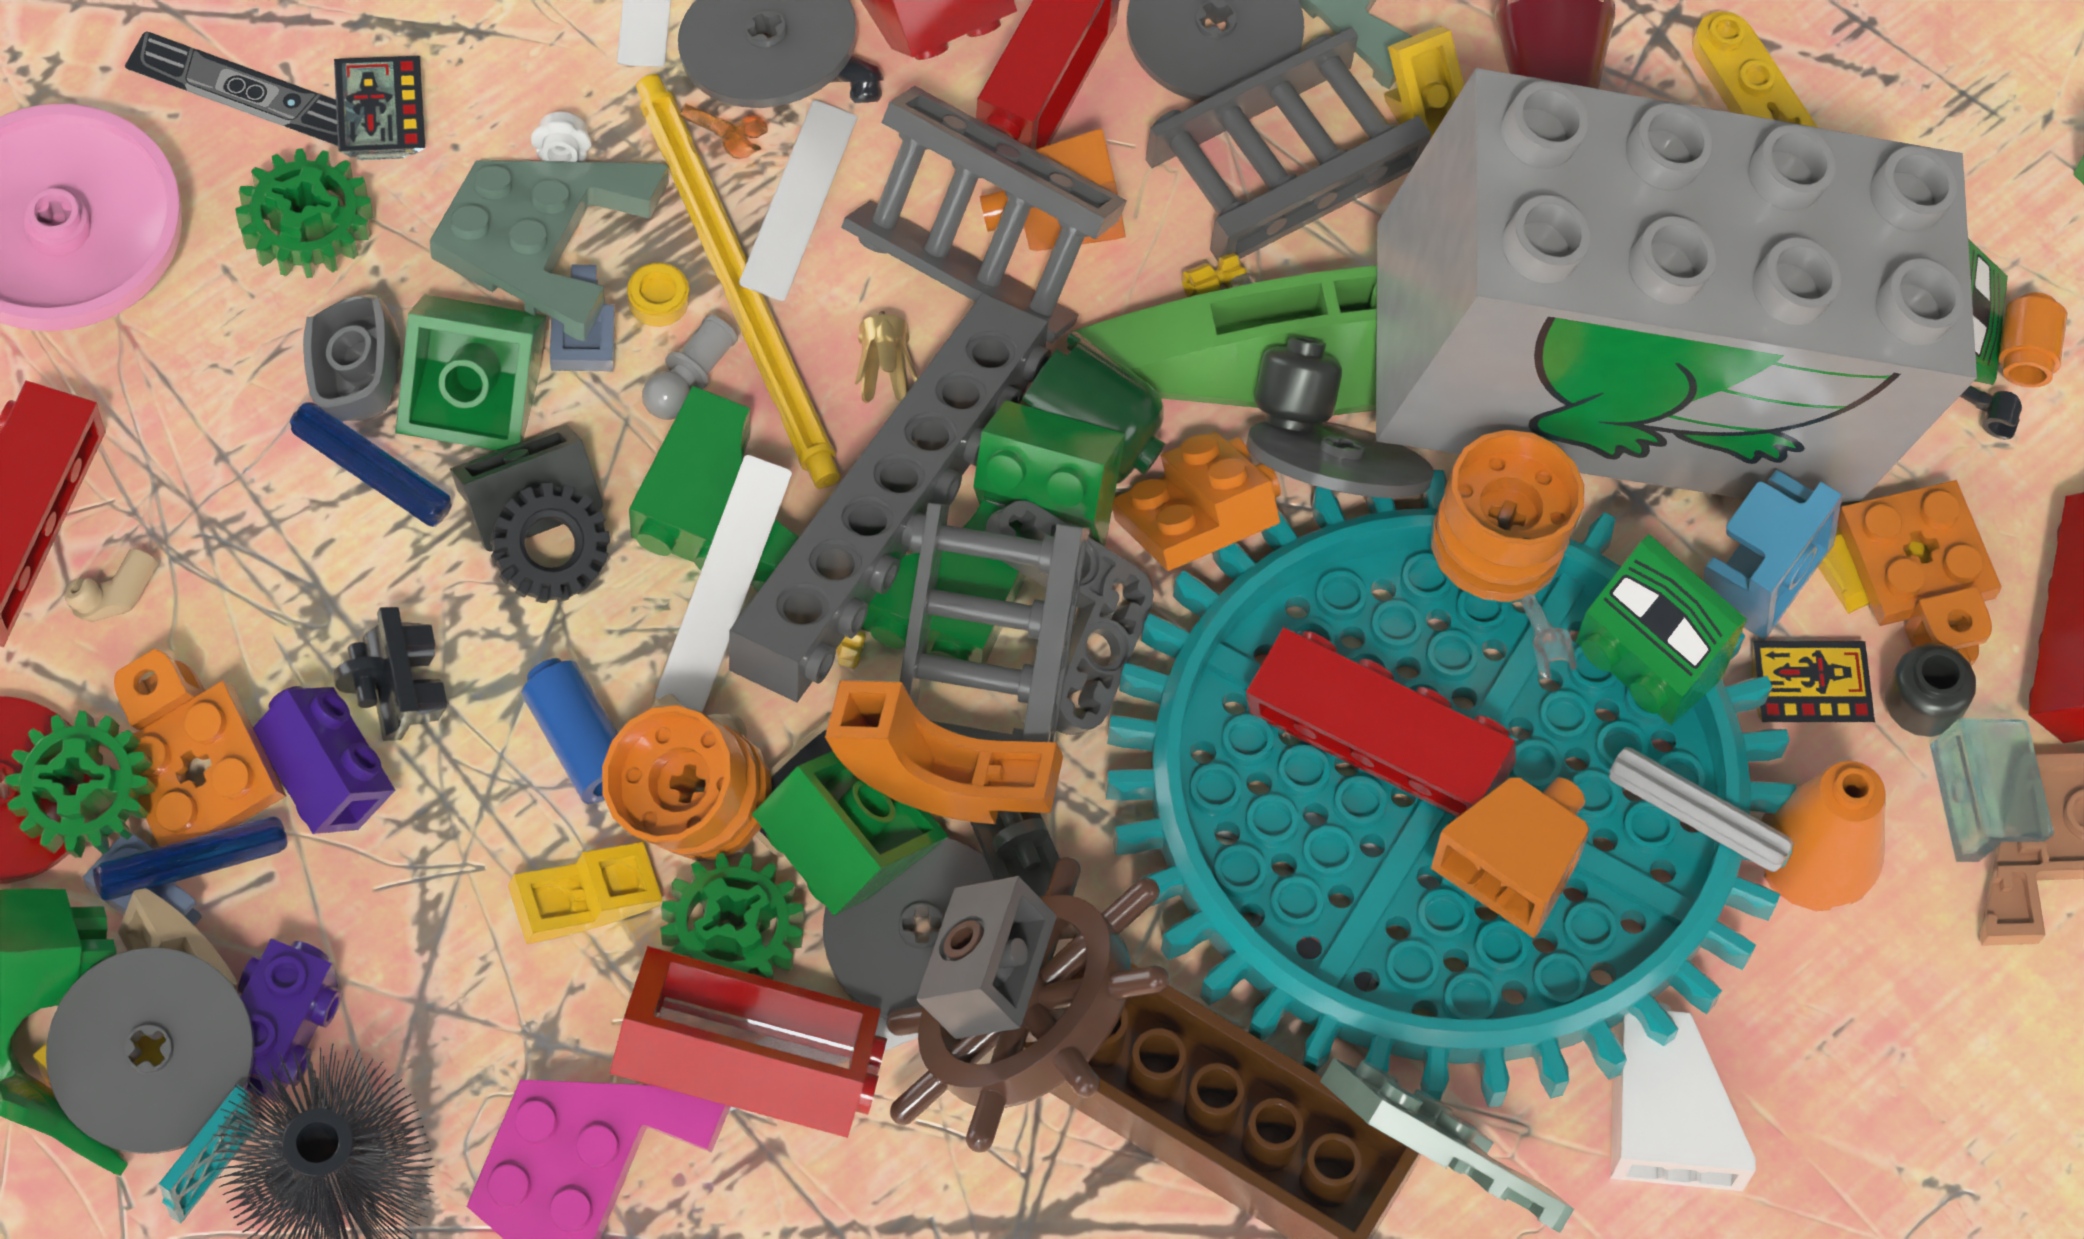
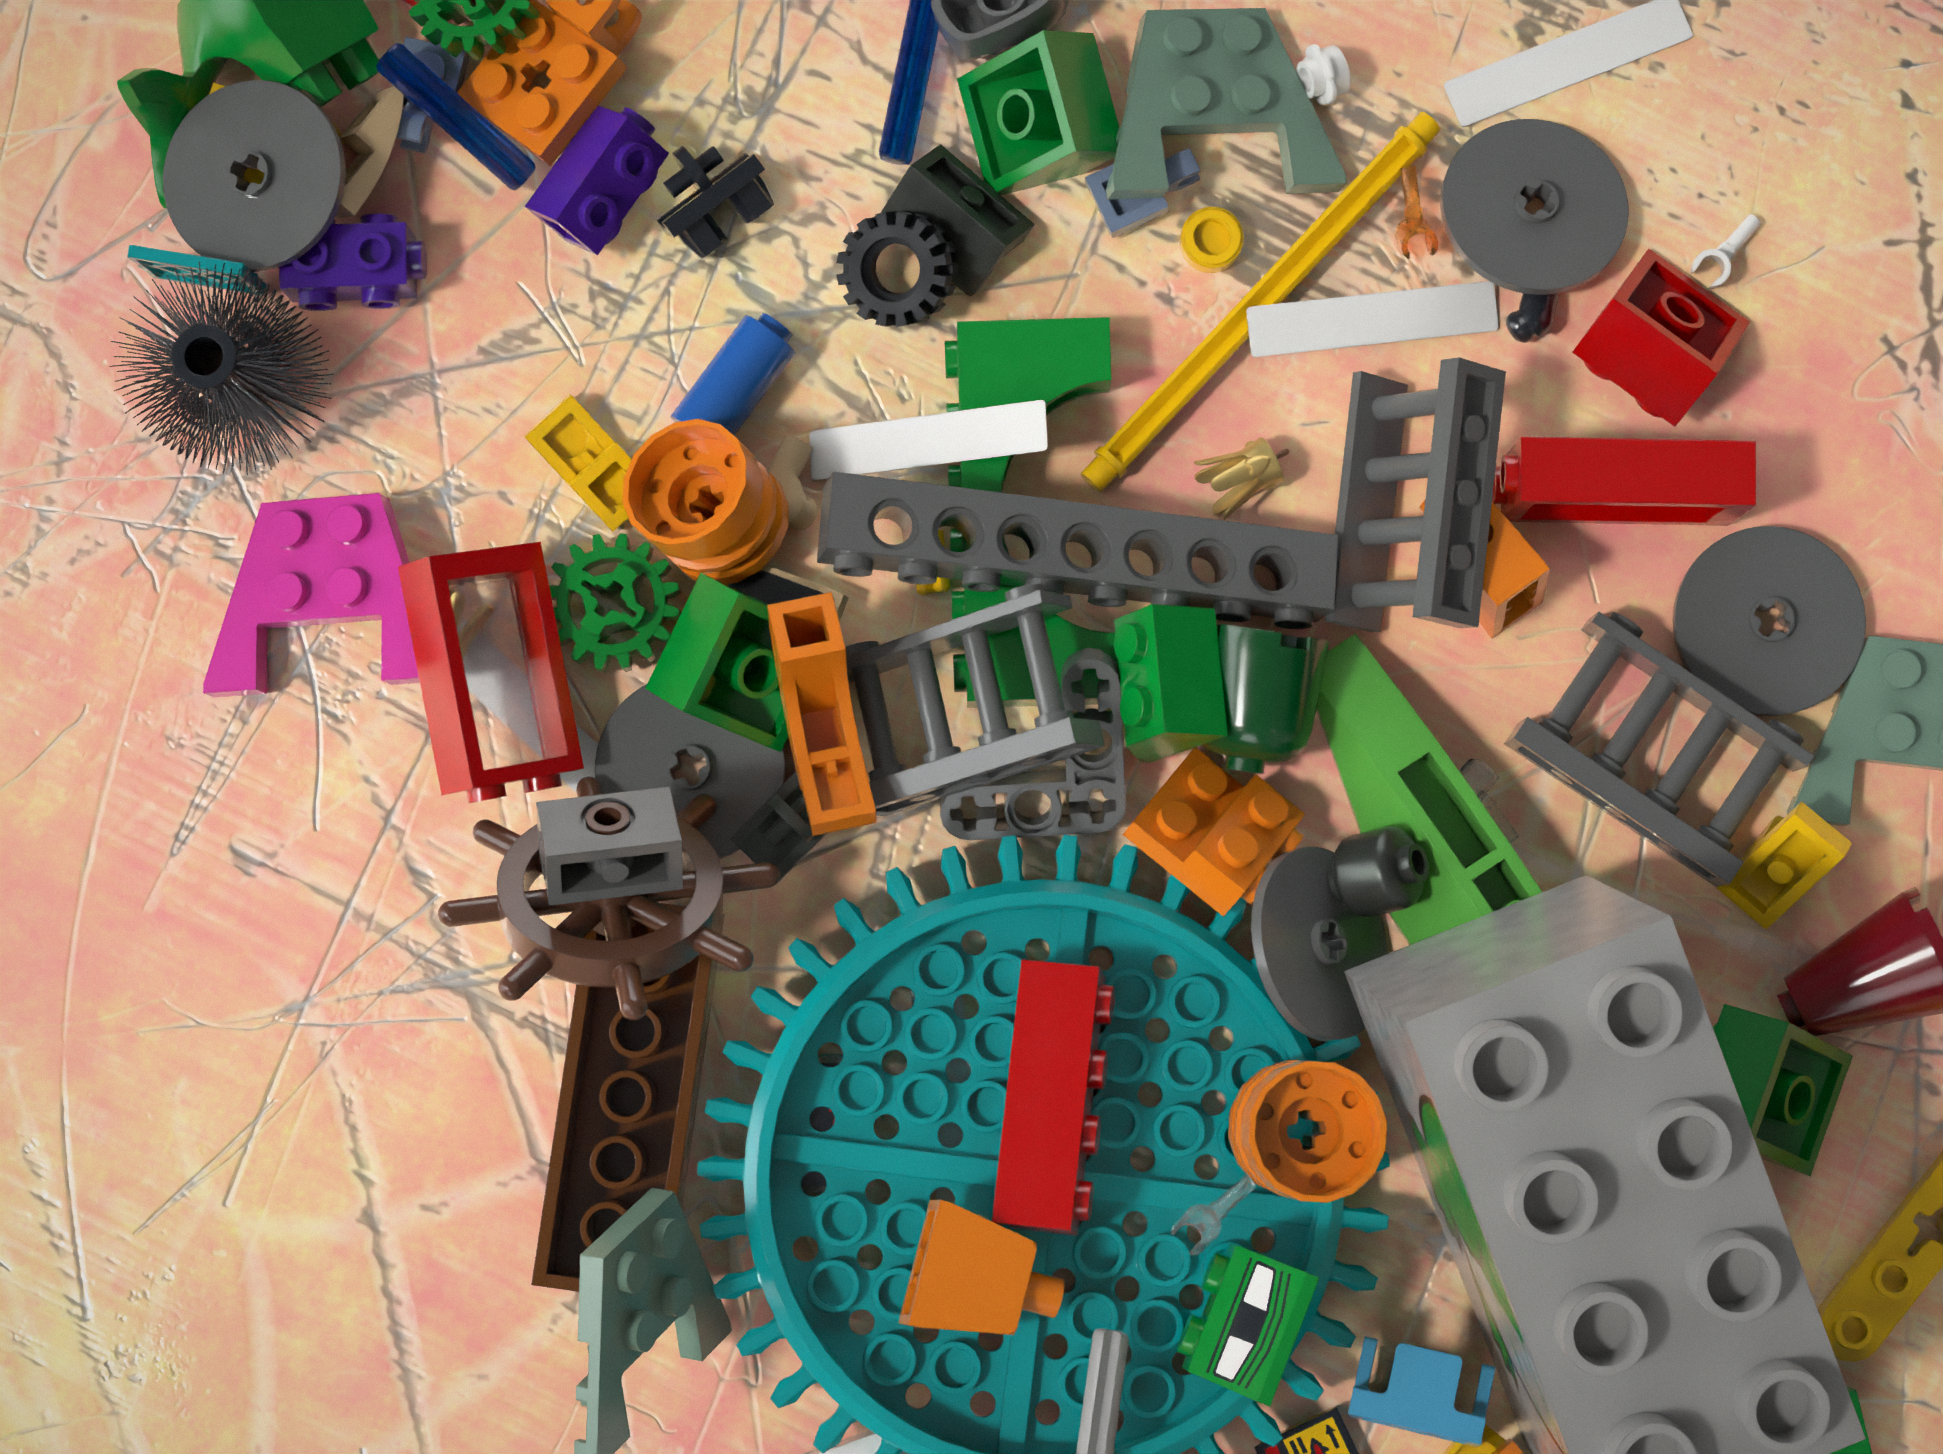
camera: 75 degrees right, 20 degrees up
light grey pin [642,315,738,420] -> none
yellow piece [1181,253,1248,297] -> none

